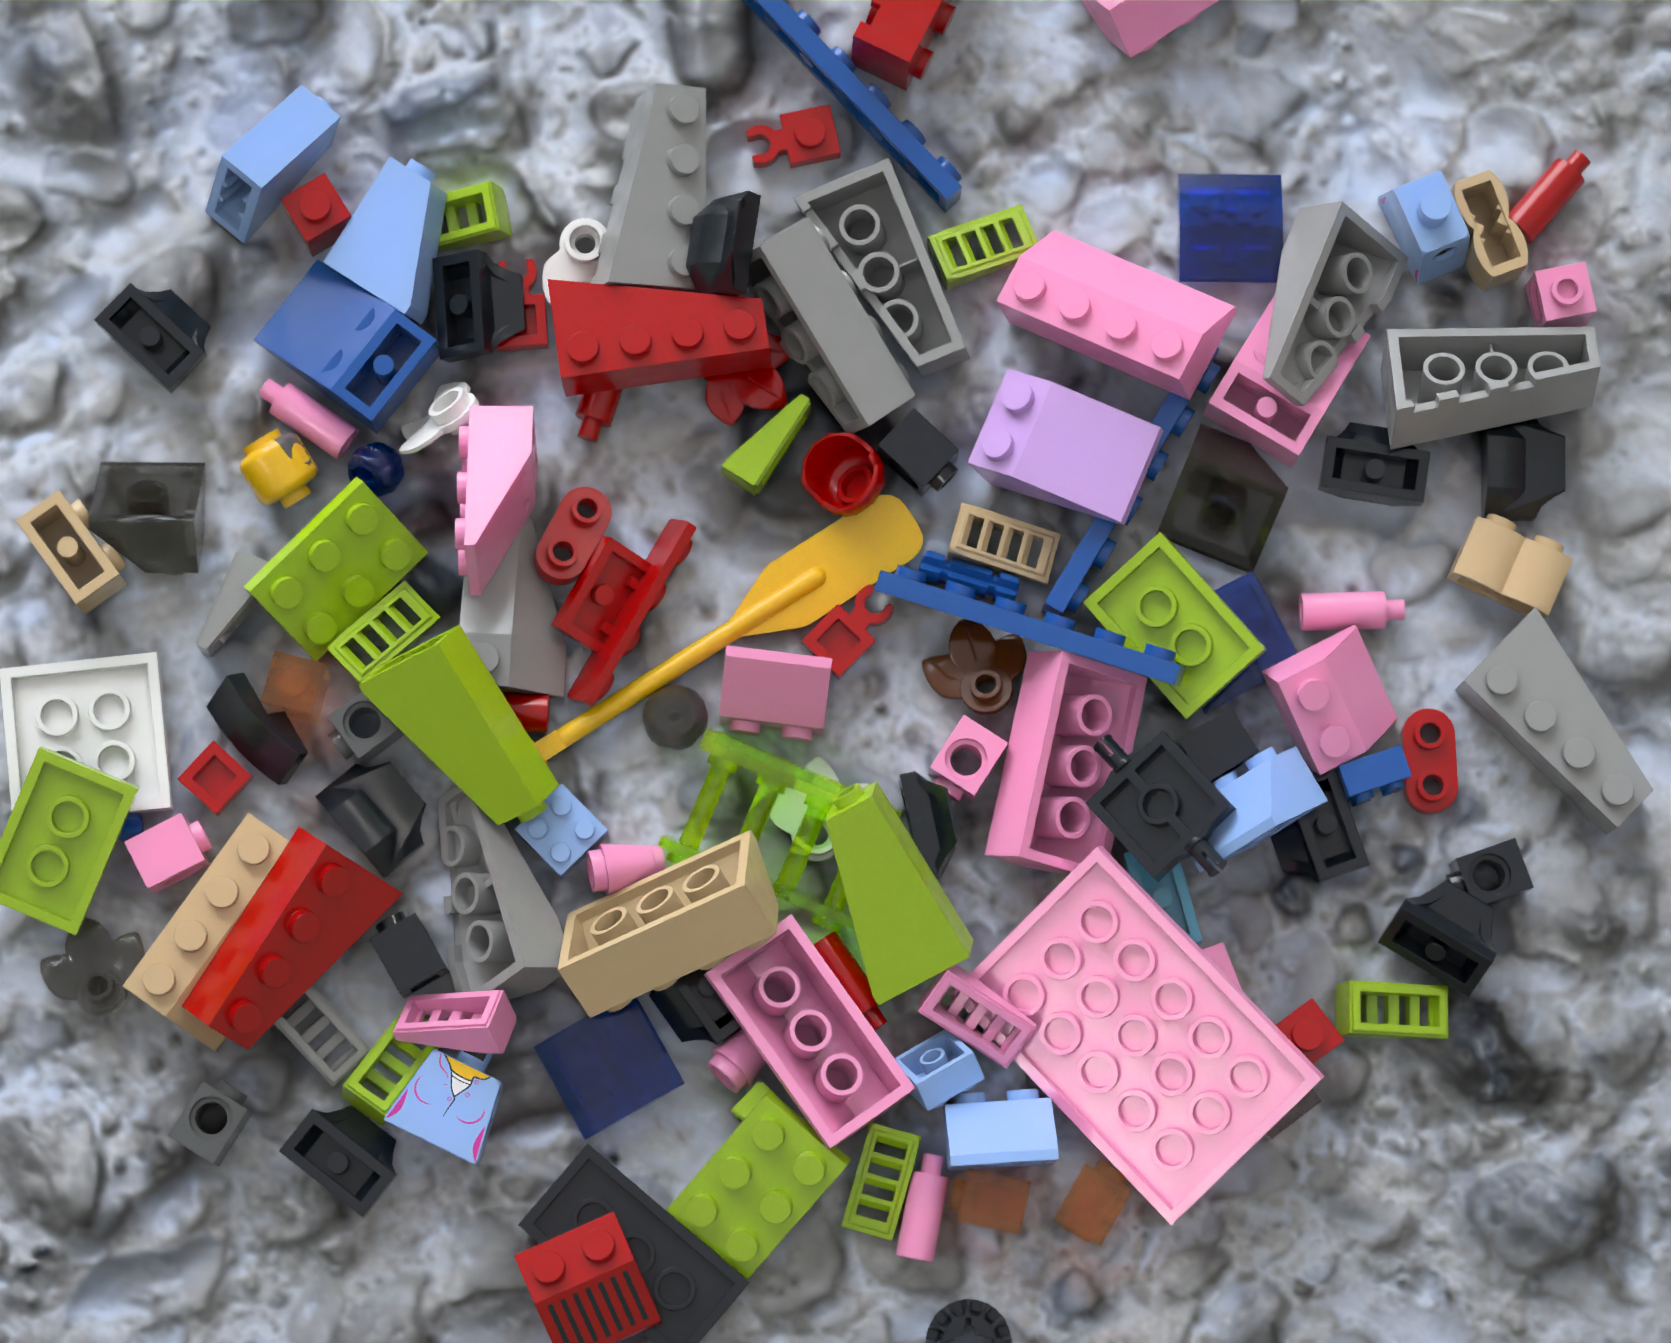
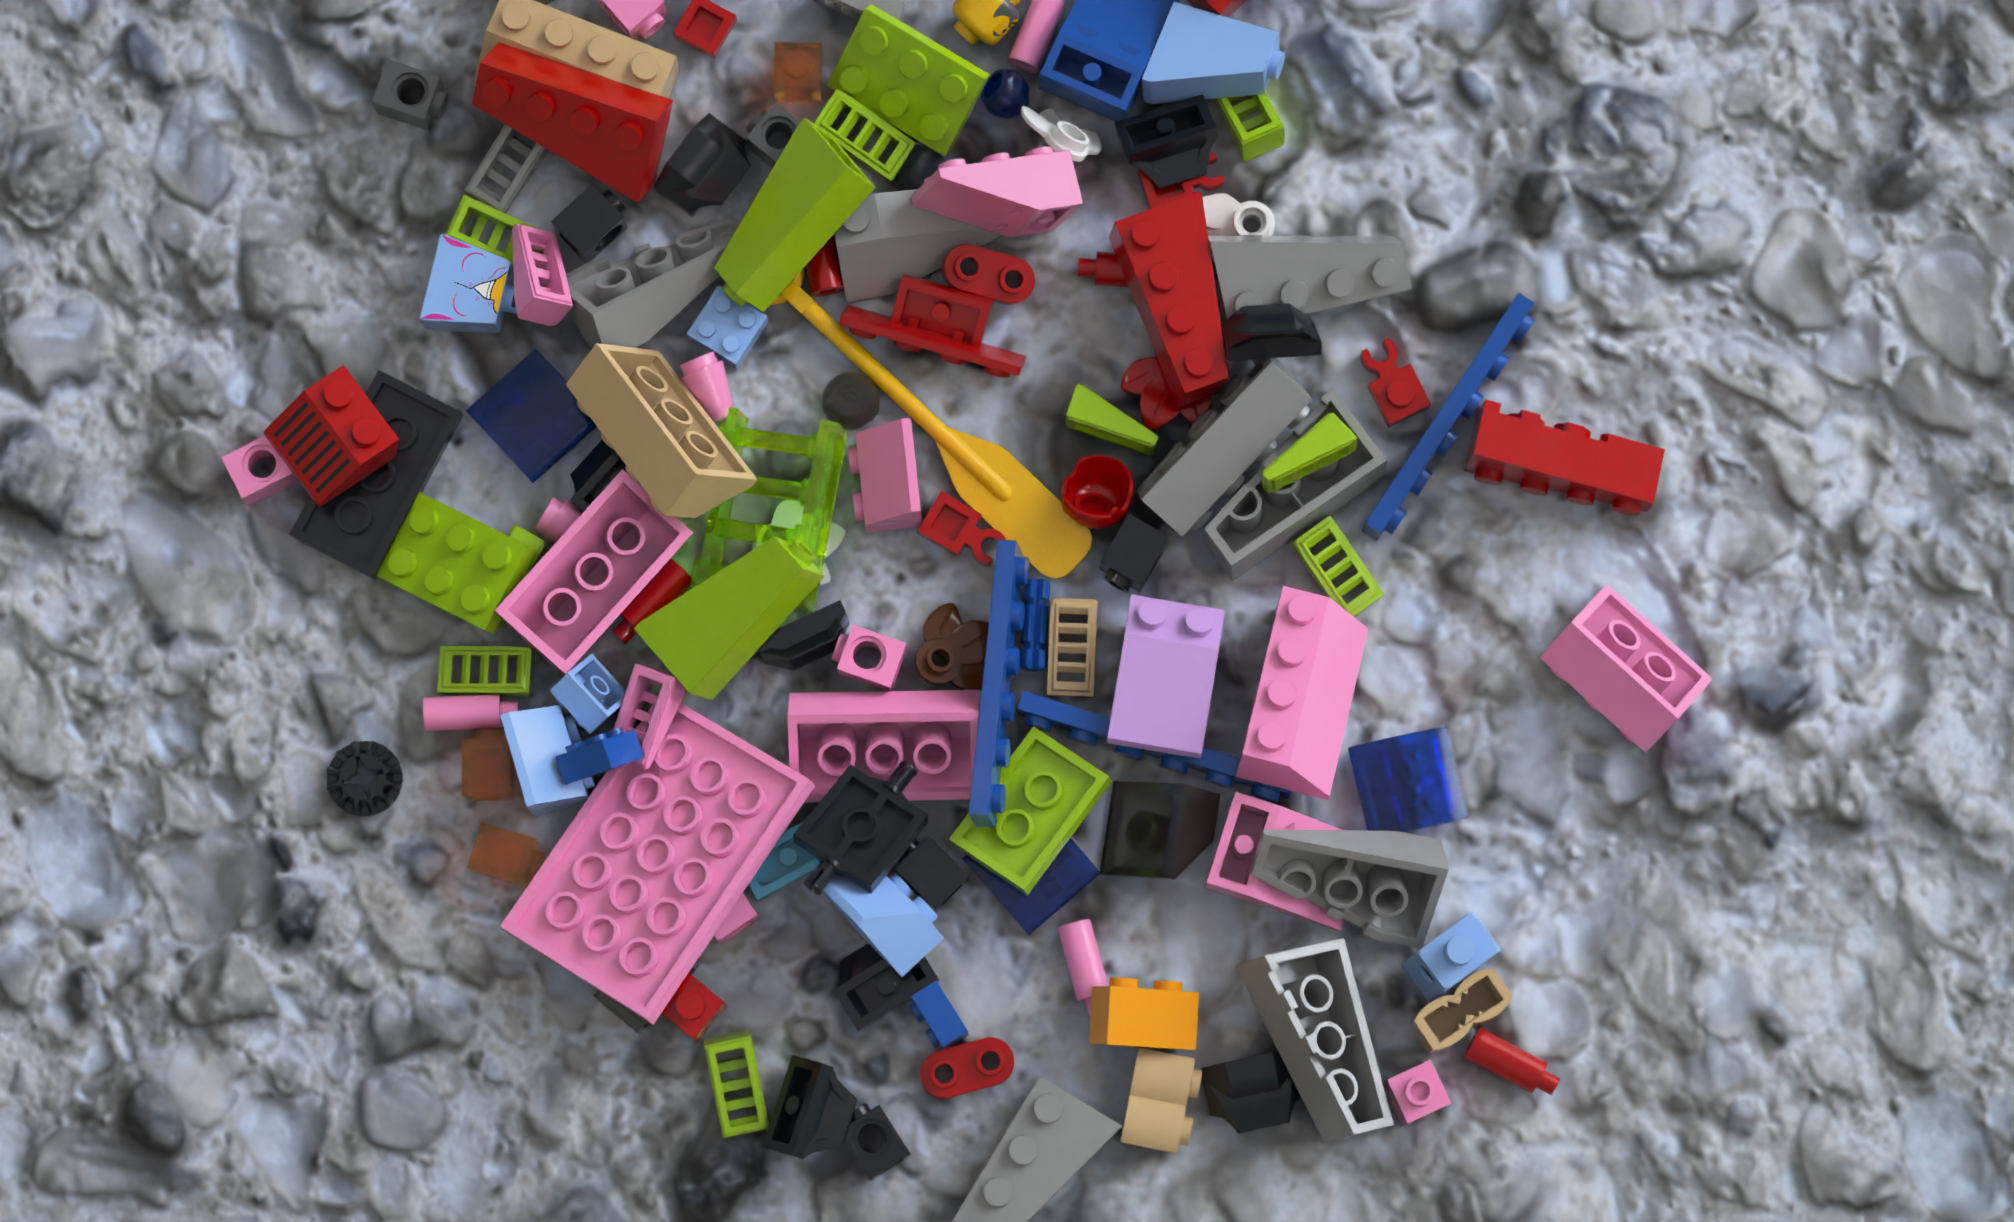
camera: 80 degrees right, 0 degrees up
black slope [206,672,308,785] -> none
black slope [279,1105,397,1218] -> none
bright pink slope [1262,625,1398,775] -> none
black slope [1318,422,1431,506] -> none
none -> blue piece [556,728,644,785]
none -> light orange brick [1089,977,1199,1050]
none -> lime slope [1262,412,1357,494]

